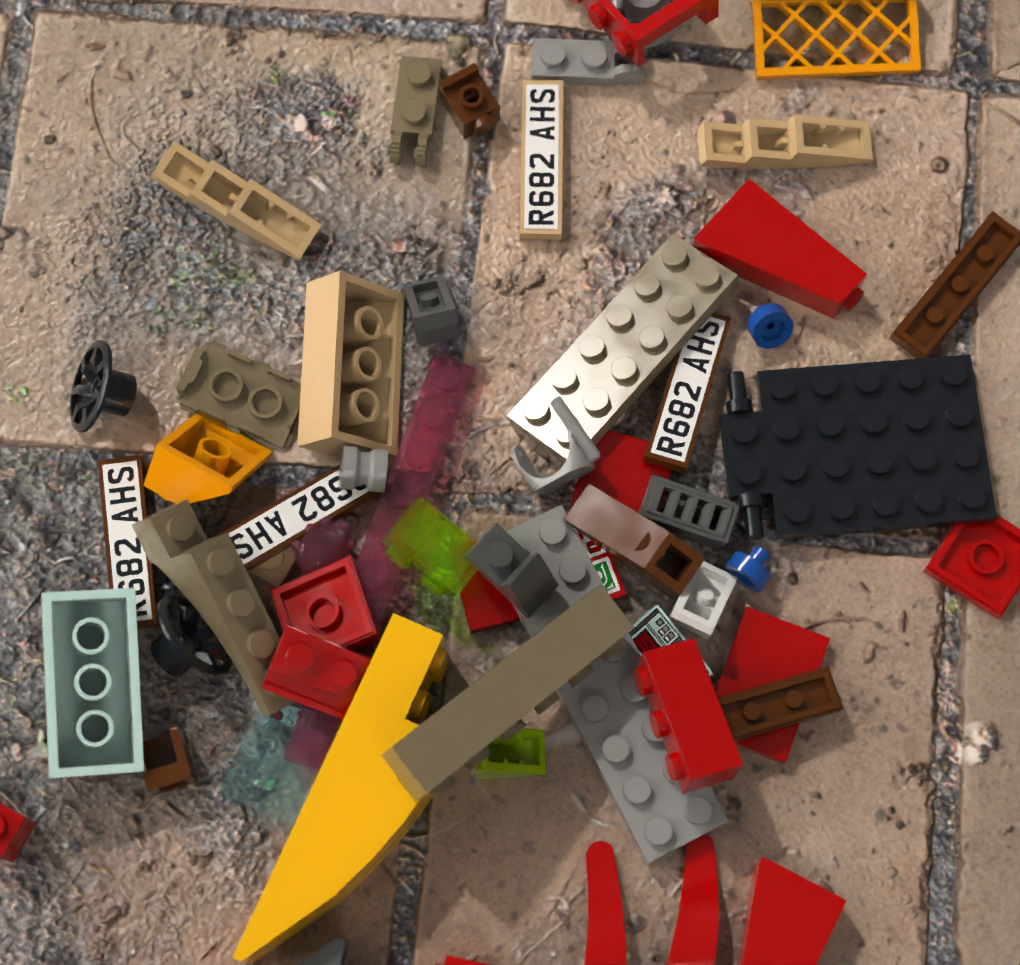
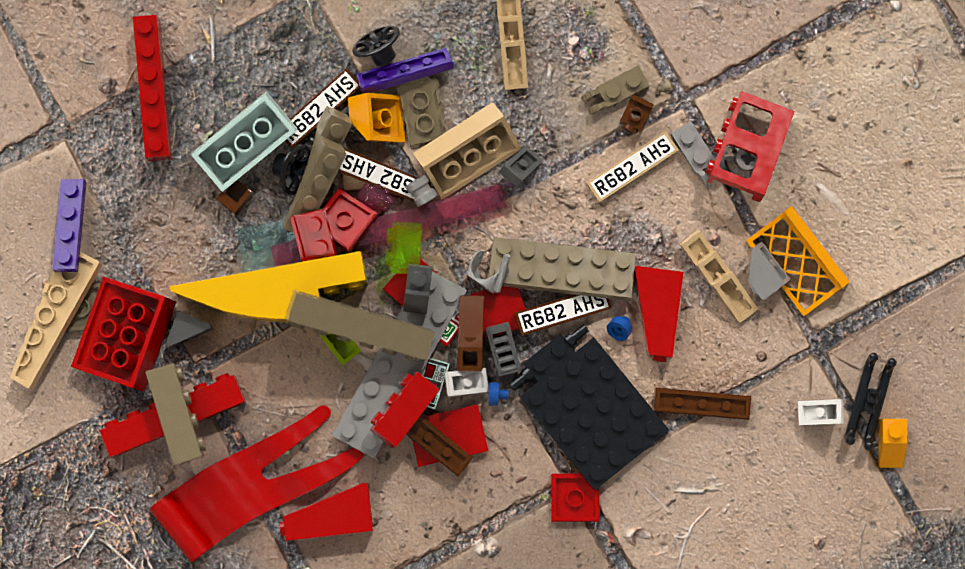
camera: 55 degrees right, 10 degrees up
none -> dark purple tile [356,48,454,94]
none -> light grey slope [748,242,791,300]

